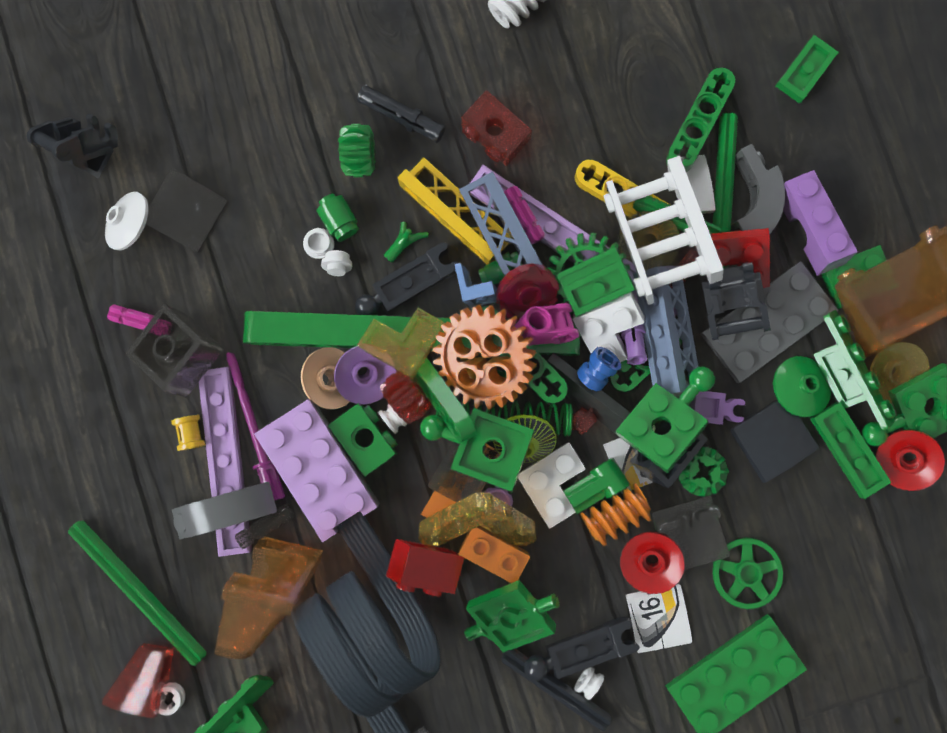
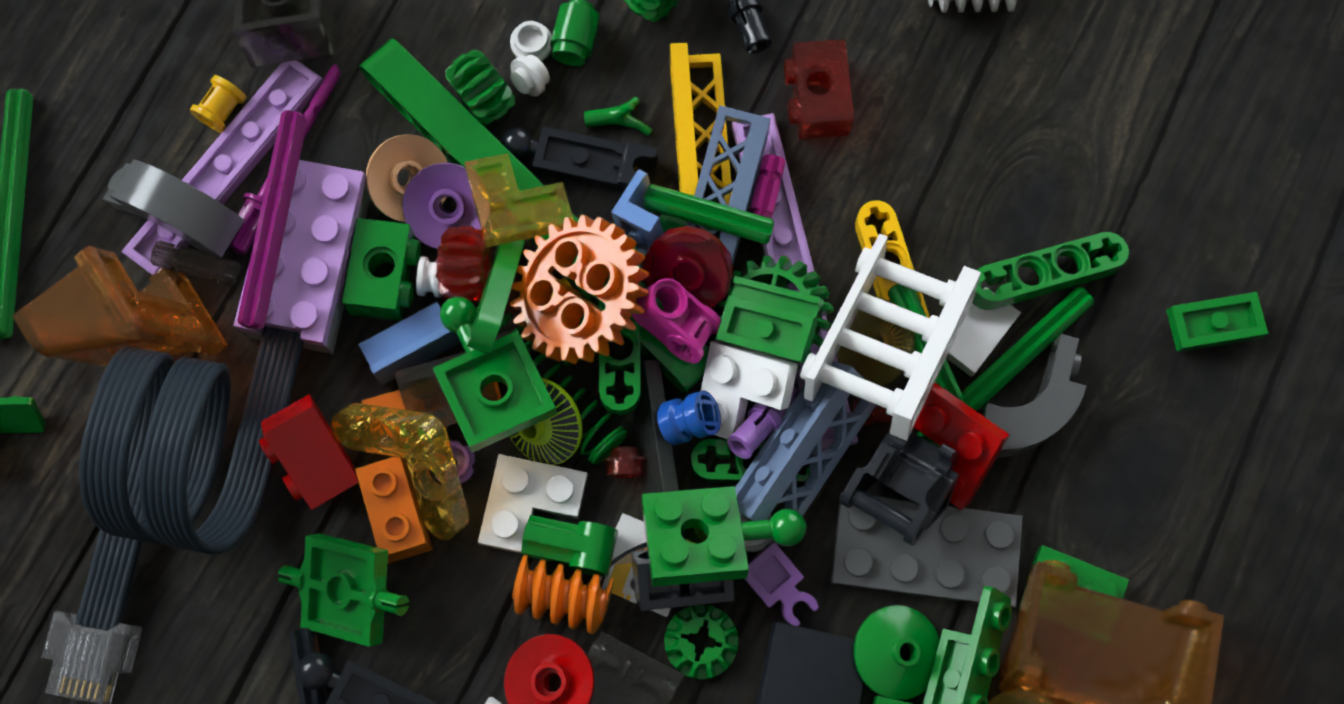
camera: 40 degrees right, 10 degrees down
medium lavender arch [783,170,858,276] -> none
none -> magenta axle [237,110,307,329]
none -> medium blue panel [358,302,460,385]
none -> green gear [445,49,515,125]
none -> green axle [643,184,774,244]

